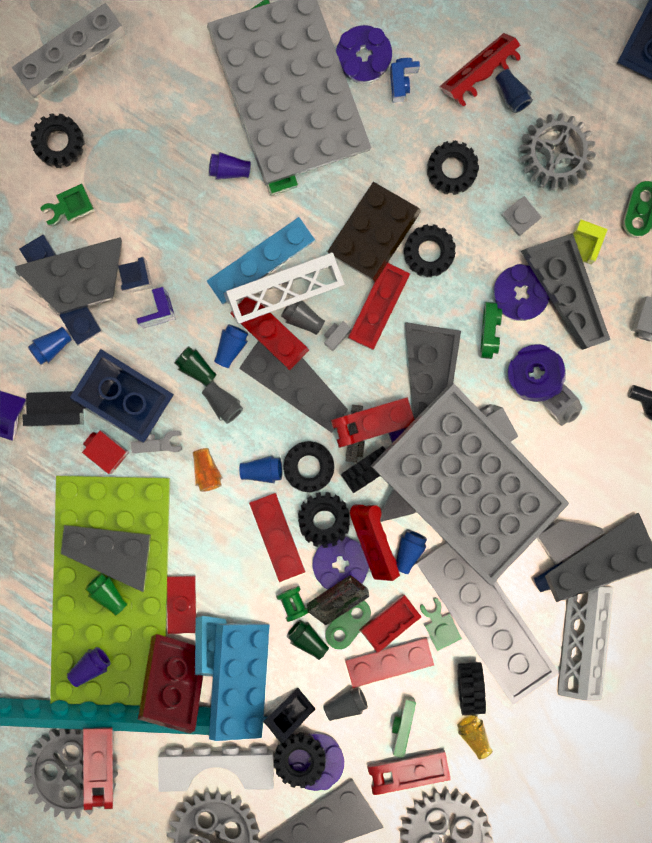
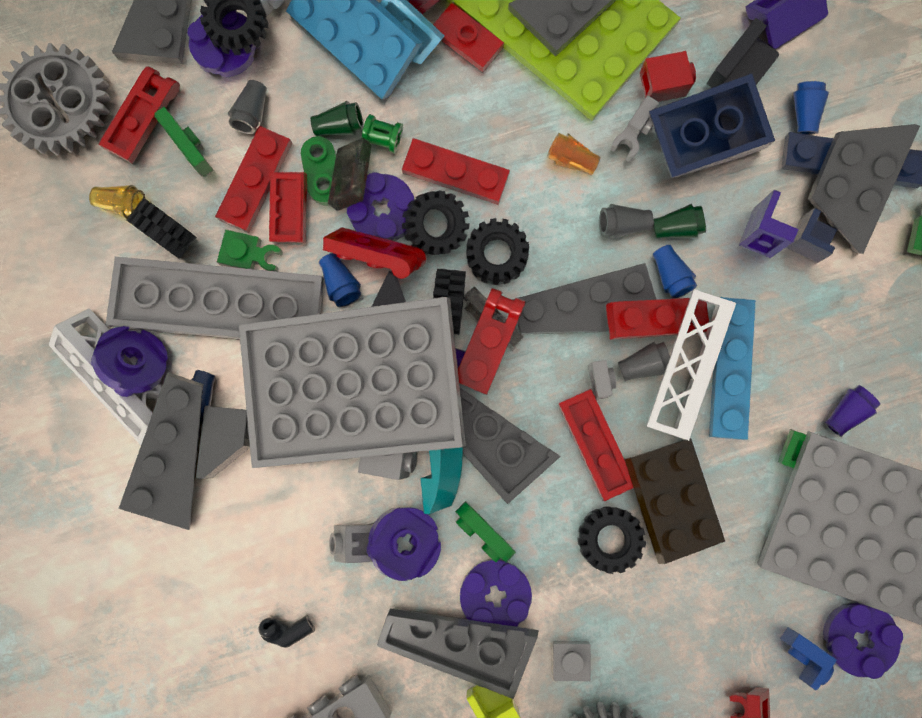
camera: 140 degrees right, 5 degrees down
blue cone [239,455,282,484] -> none
black slope [263,688,316,743] -> none
black tyre [427,140,479,195] -> none
none -> dark purple plate [91,326,167,397]
none -> teal slope [421,447,463,514]

